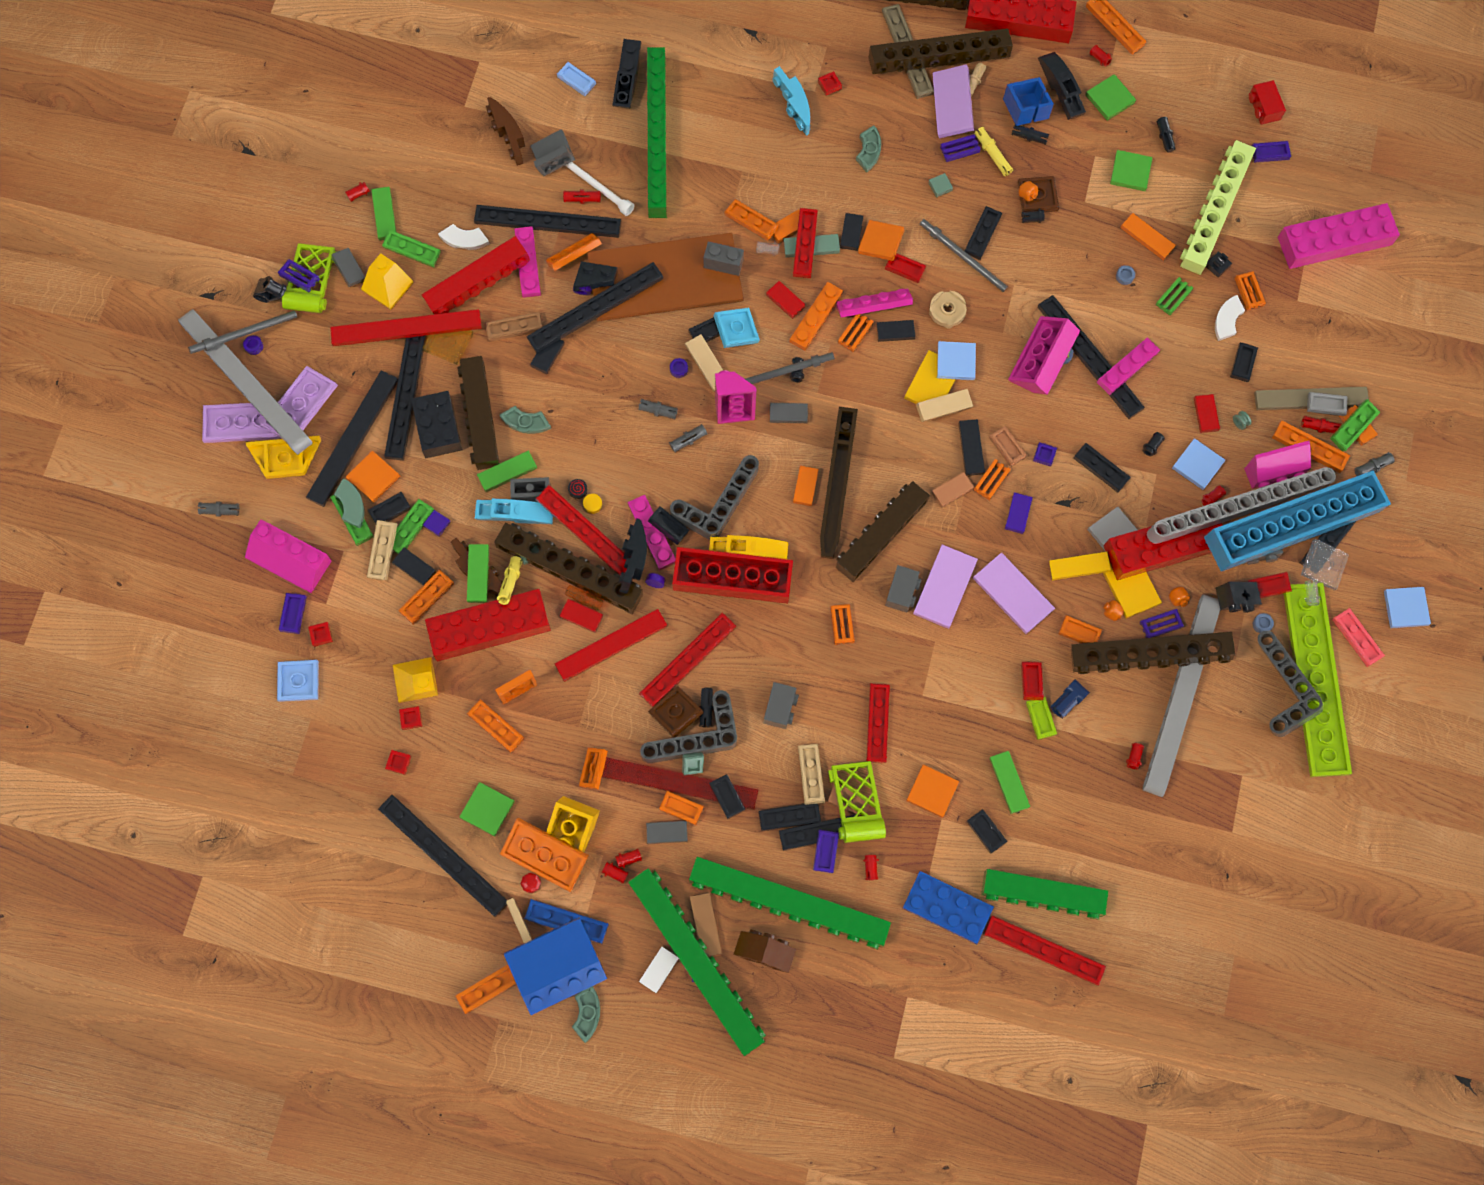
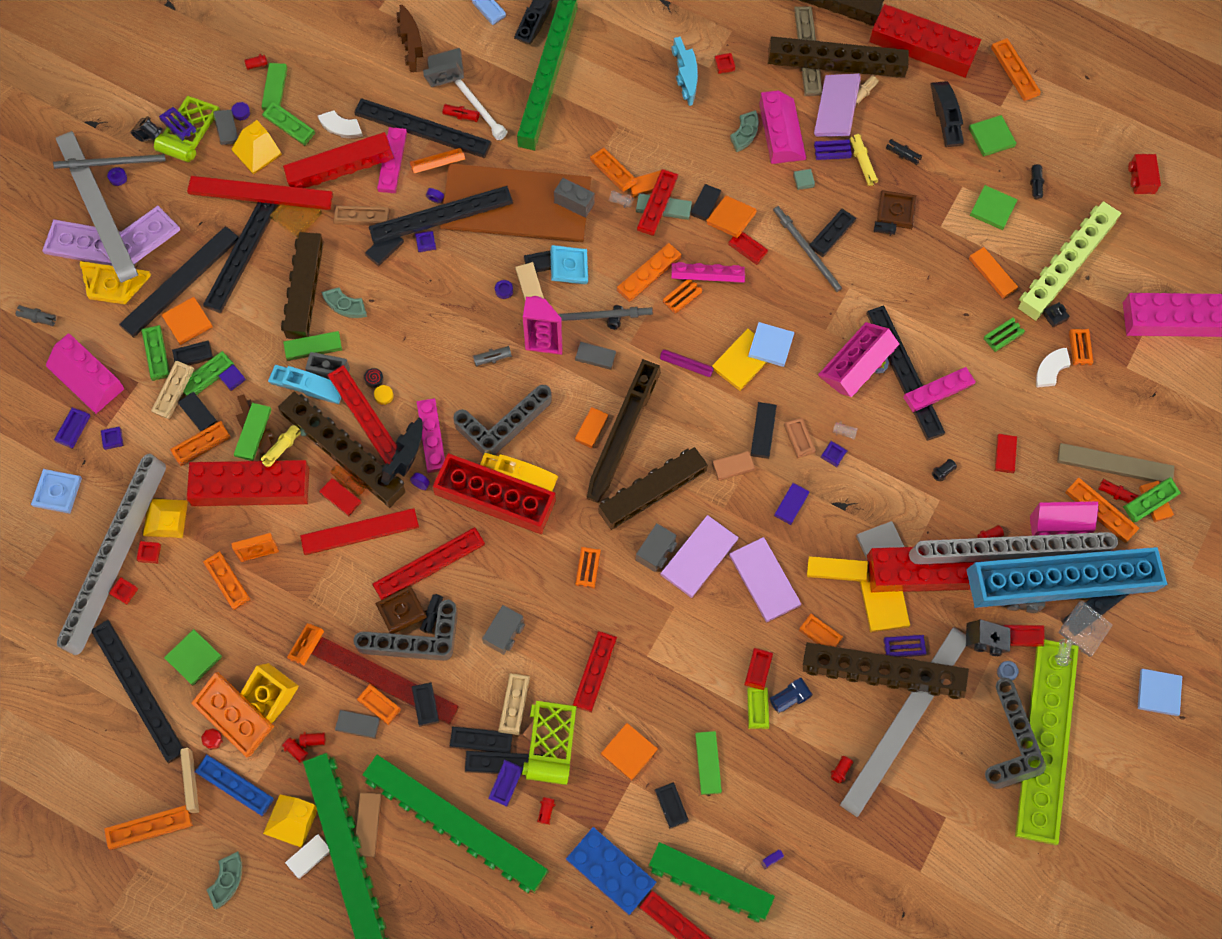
camera: 15 degrees right, 5 degrees down
red plate [308,622,333,647] -> none
sand green tile [334,478,365,528] -> none
black brick [411,391,463,459] -> none
blue slope [504,917,607,1015] -> none
black wing [573,261,617,292] -> none
dark grey pin [638,398,678,420] -> none
black tile [648,506,689,545] -> none
sand green tile [682,752,704,775] -> none
reddish brown brick [733,929,796,973] -> none
red tile [766,281,805,319] -> none
black tile [876,320,916,342] -> none
tan tile [916,389,973,422] -> none
tan plate [929,291,967,329] -> none
orange tile [974,459,1011,500] -> none
blue piece [1003,77,1054,126] -> none
orange piece [1018,181,1038,201] -> none
black tile [1073,443,1131,493] -> none
red pin [1089,45,1112,67] -> none
orange piece [1103,600,1124,621] -> none
sand blue tile [1116,266,1135,285] -> none
orange piece [1169,587,1191,607] -> none
light blue tile [1172,438,1225,490] -> none
black tile [1230,342,1258,382] -> none
sand green bush [1233,411,1251,430] -> none
dark purple tile [1252,141,1291,163] -> none
light grey tile [1307,392,1347,416] -> none
coral tile [1332,608,1385,667] -> none
dark grey pin [1354,452,1395,476] -> none
none -> light grey beam [57,454,166,655]
none -> dark purple tile [101,426,124,450]
none -> dark purple tile [231,102,250,120]
none -> yellow slope [263,794,317,848]
none -> dark purple tile [415,231,436,253]
none -> magenta axle [660,349,714,377]
none -> dark pink slope [759,90,806,164]
none -> dark purple tile [761,850,784,870]
none -> clear pin [832,421,858,439]

